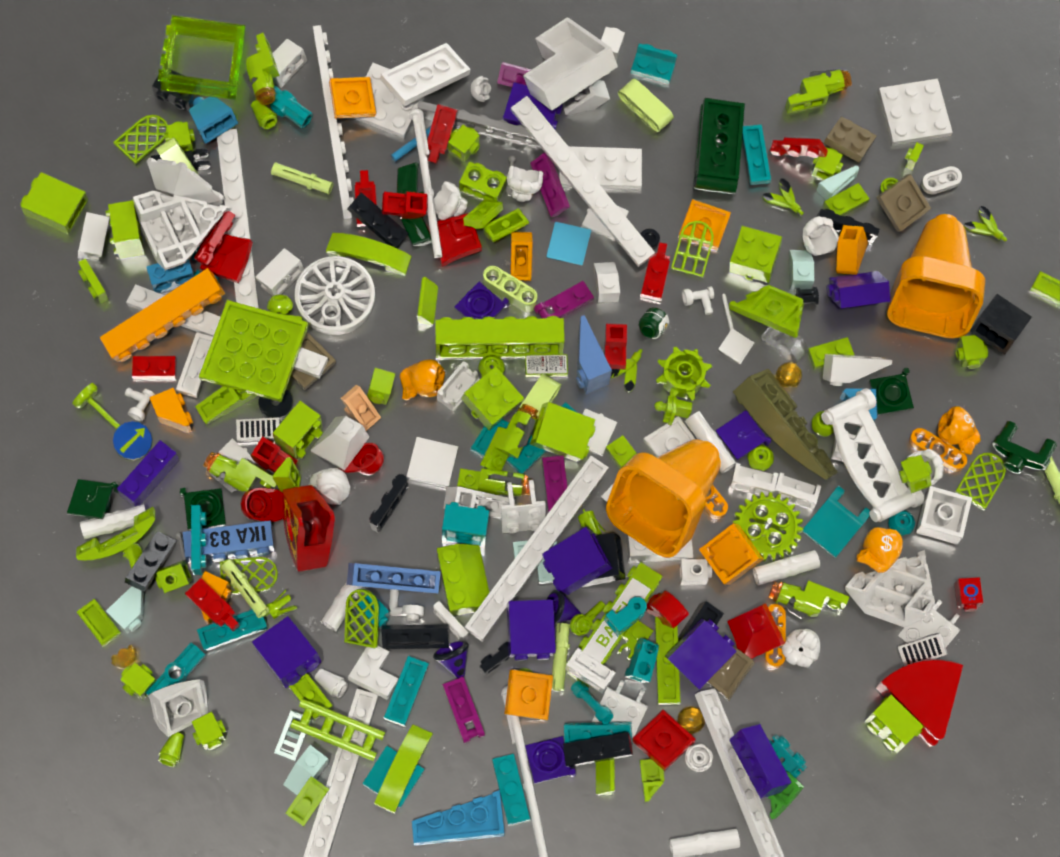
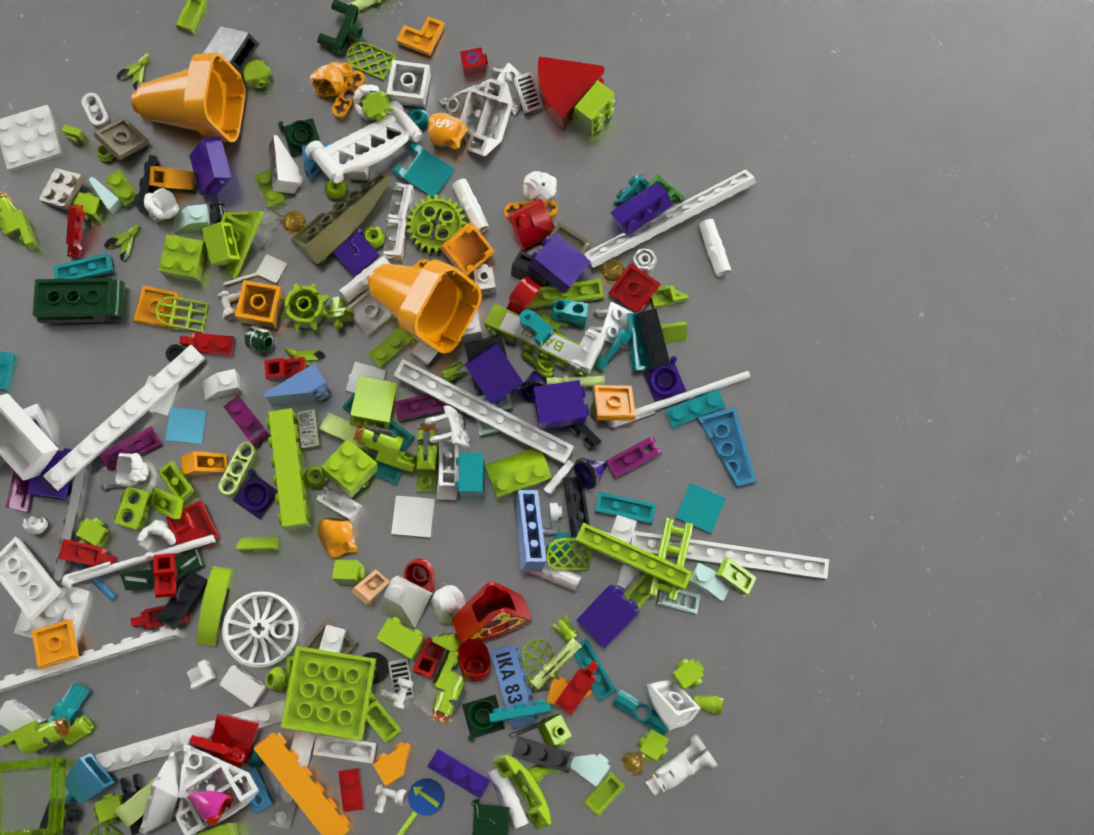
camera: 90 degrees left, 5 degrees up
yellowish green pin [271,162,334,195] -> none
black hinge [369,474,409,533] -> none
lime slope [374,724,433,814] -> none
white plate [559,146,642,190] -> none
yellowish green beam [618,79,674,132] -> none
lime plate [769,580,849,619] -> none
none -> white panel [187,660,217,690]
none -> dark pink hat [187,790,234,826]
none -> lime brick [202,222,240,266]
none -> light orange brick [235,280,285,329]
none -> white piece [381,677,414,709]
none -> light orange plate [396,16,445,56]
none -> lime tile [575,523,693,591]
none -> white piece [646,733,718,795]

